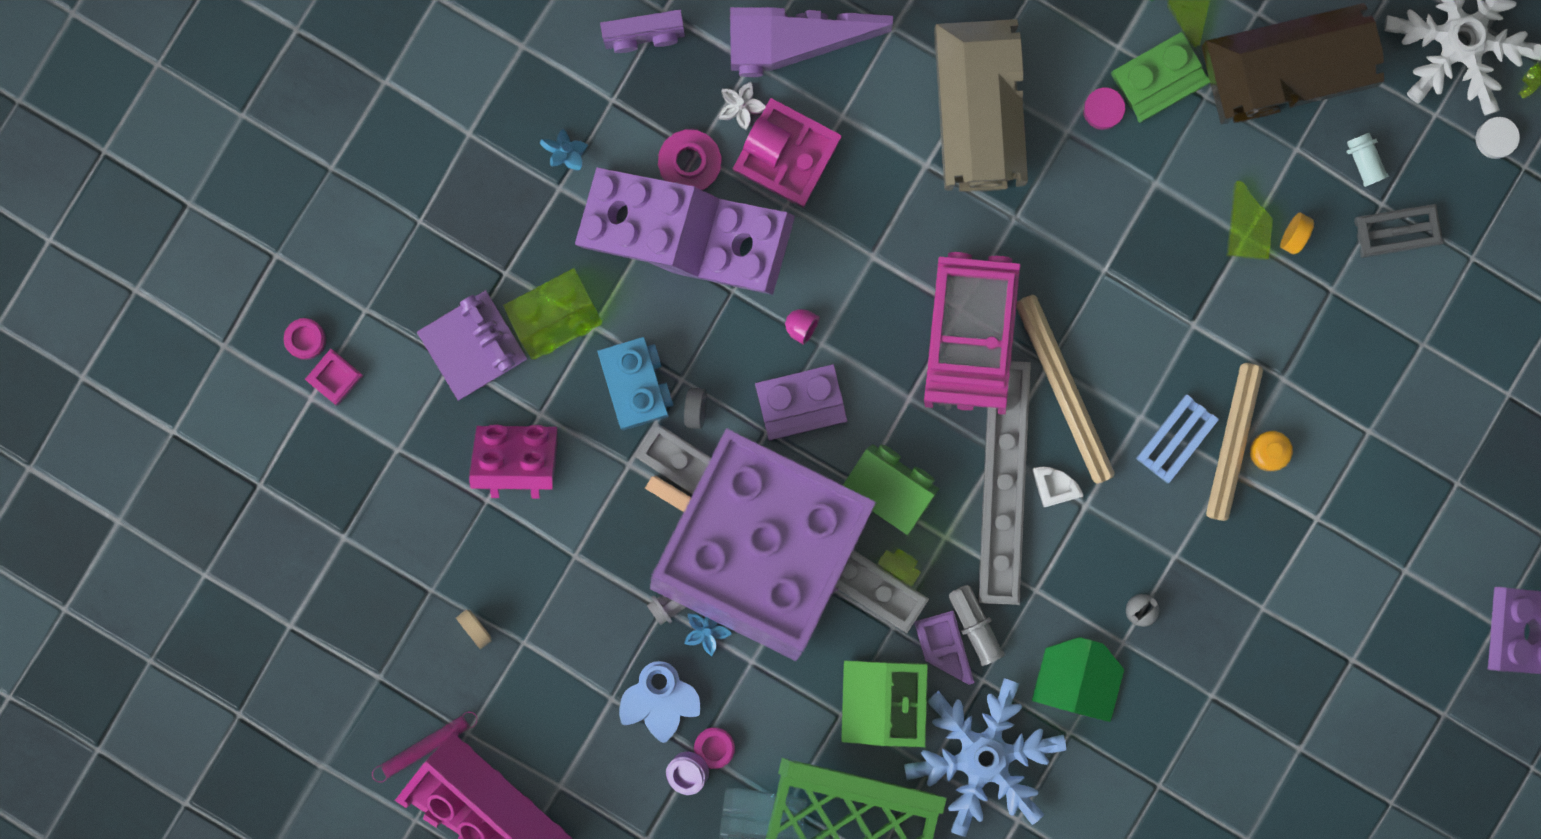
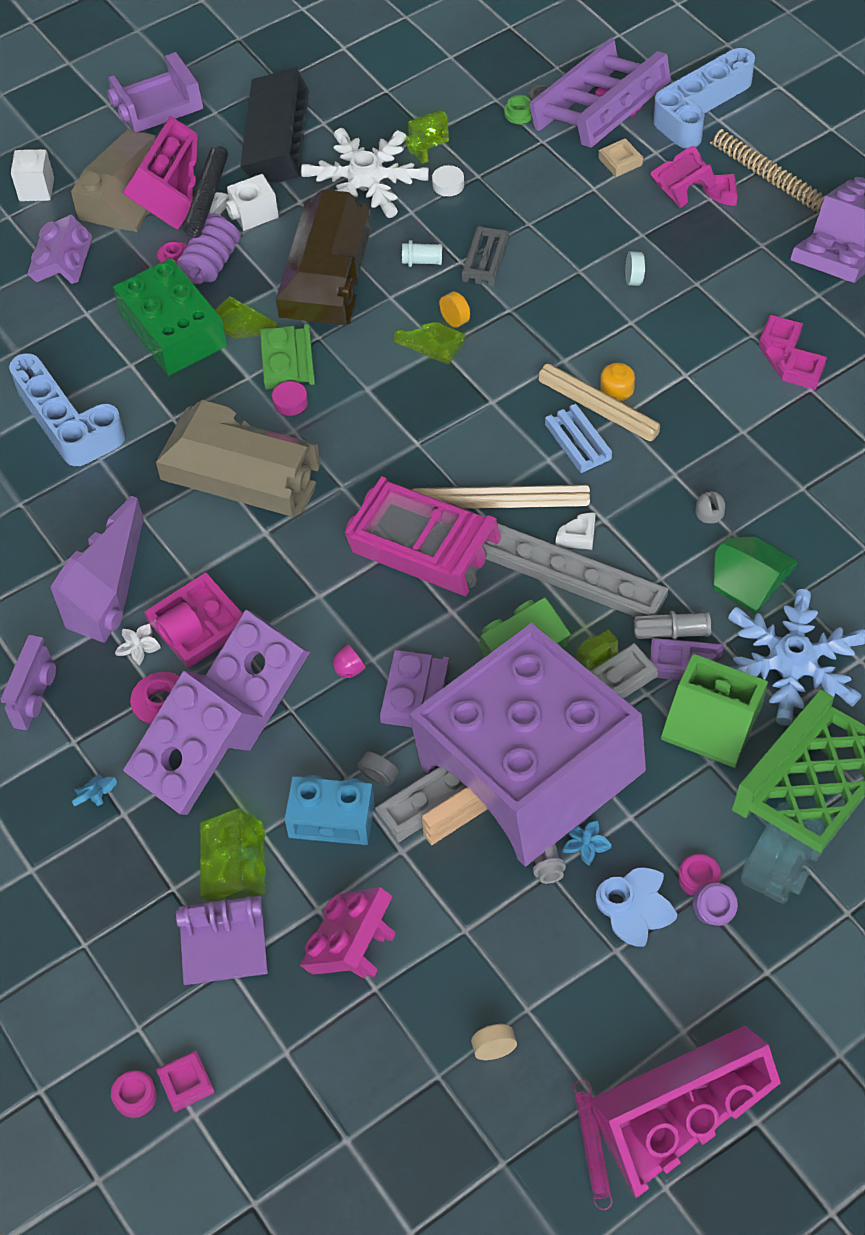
camera: 65 degrees left, 30 degrees down
none -> light aqua tile [625,251,645,286]
none -> dark pink tile [759,315,827,390]

